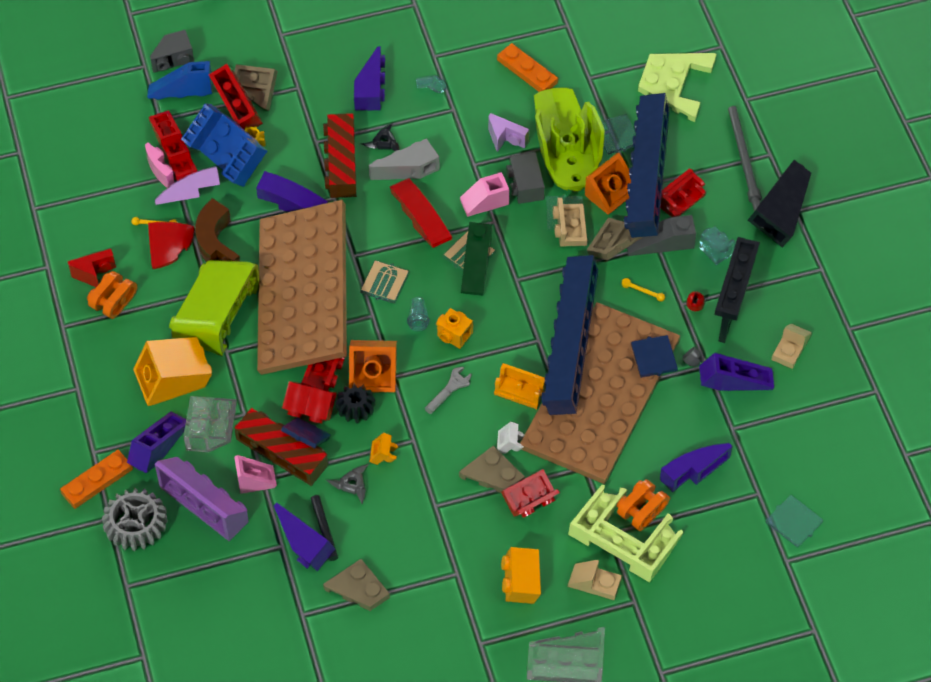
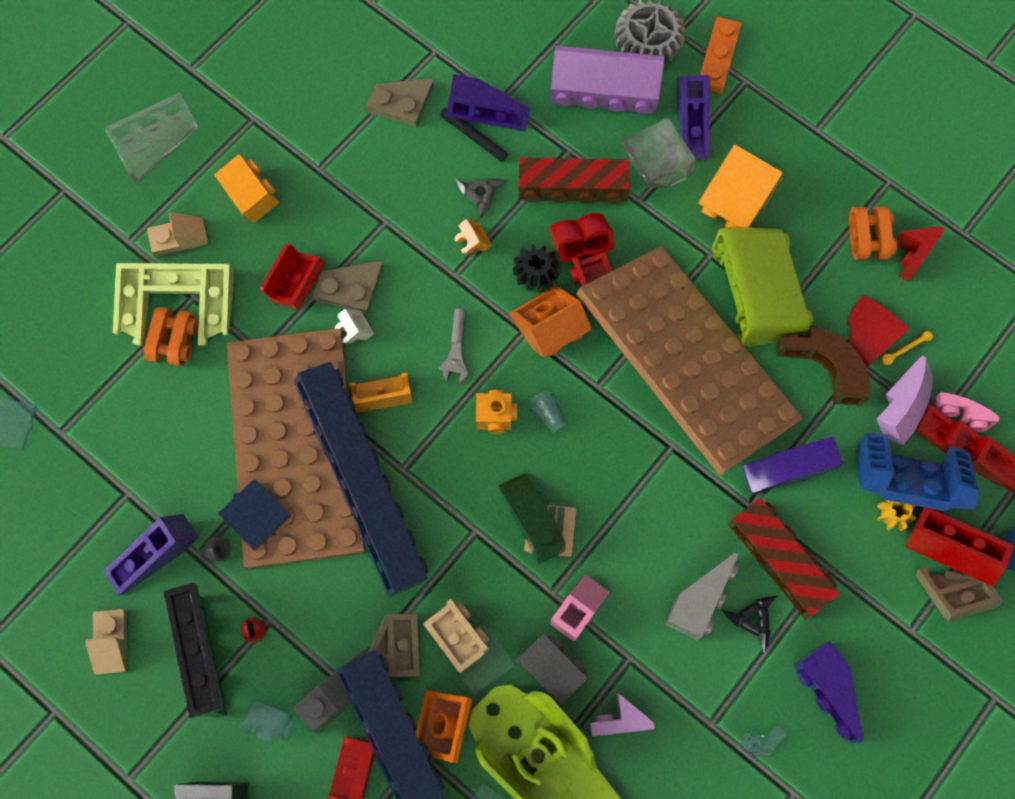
camera: 145 degrees right, 15 degrees up
bright pink slope [234,455,277,494] -> none
dark blue piece [281,417,331,449] -> none
piece [360,260,409,304] -> none
red slope [390,178,452,248] -> none
yellow hinge [622,278,665,302] -> none
dark purple slope [660,443,732,492] -> none

